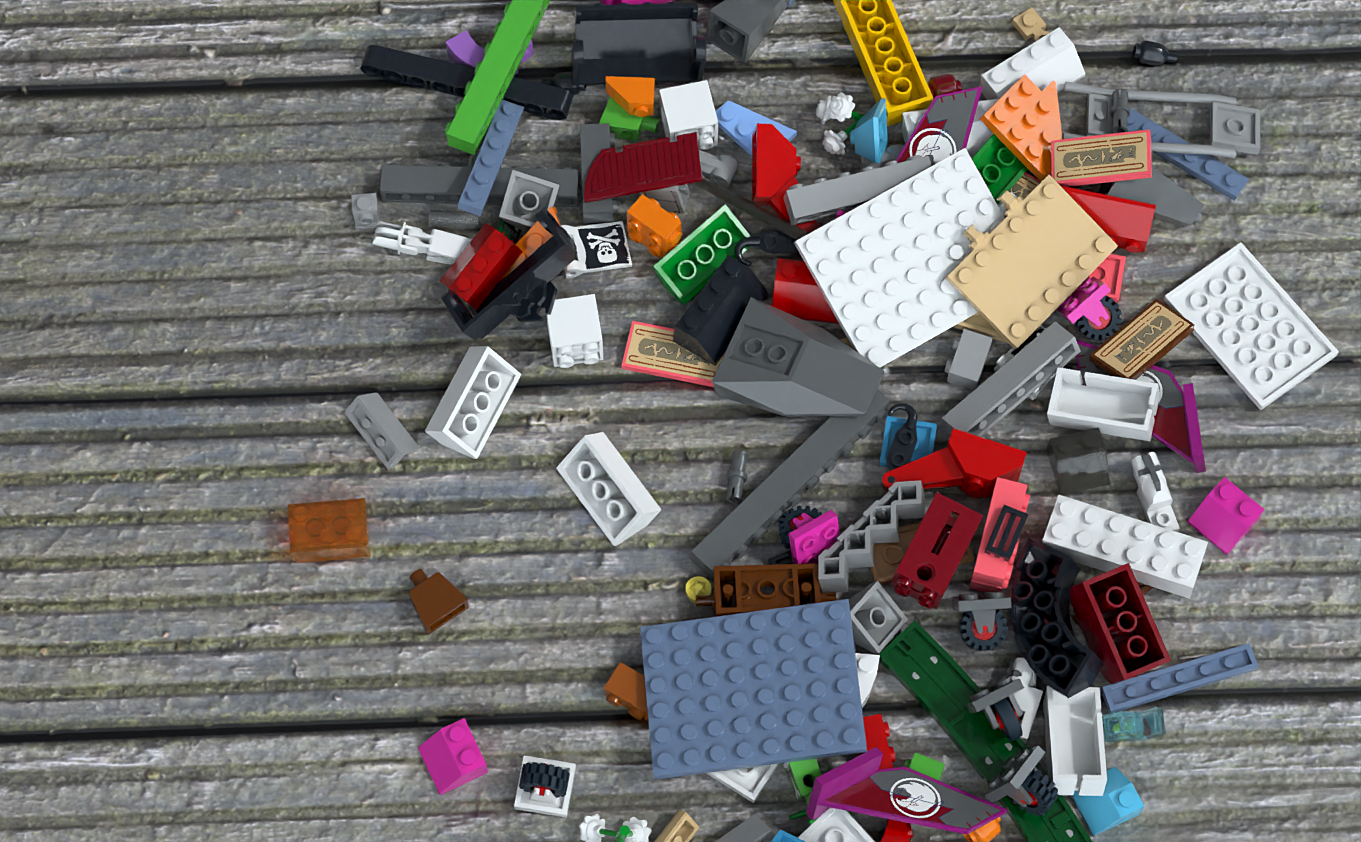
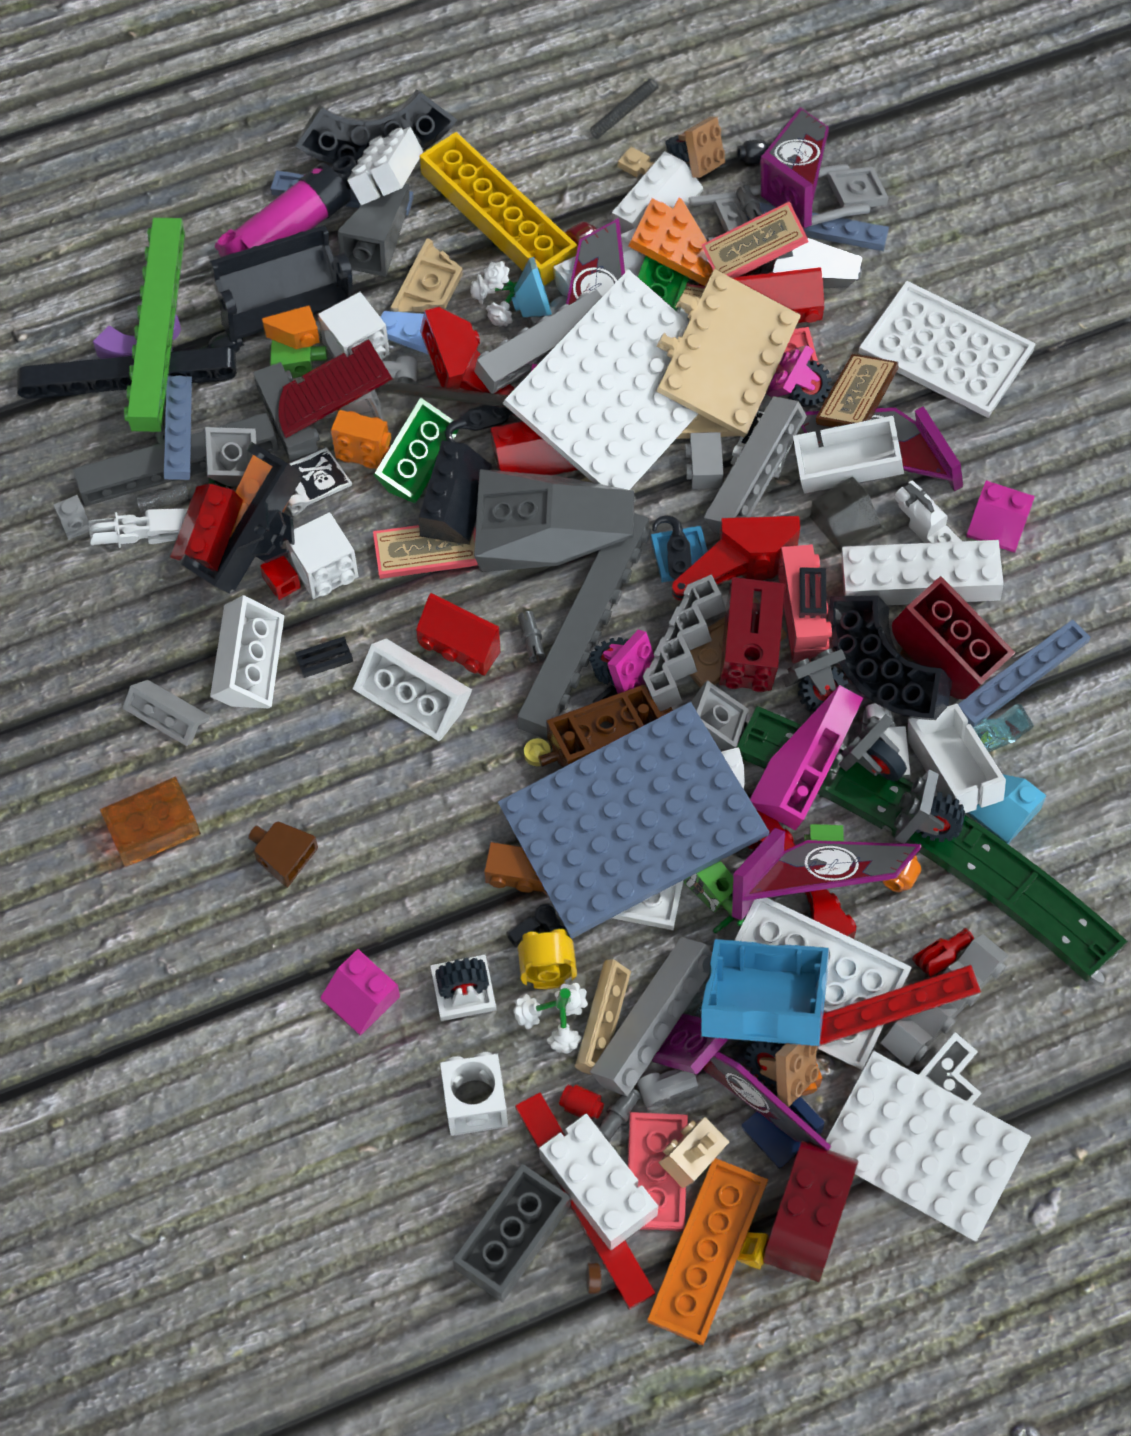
camera: 20 degrees left, 5 degrees down
none -> red brick [260,556,301,600]
none -> black tile [295,636,353,678]
none -> tan wing [391,238,463,313]
none -> red slope [416,593,501,676]
none -> black bar [506,904,571,948]
none -> yellow brick [518,929,577,989]
none -> medium nougat plate [665,117,725,178]
none -> dark pink wedge [750,685,863,830]
none -> piece [761,107,829,228]

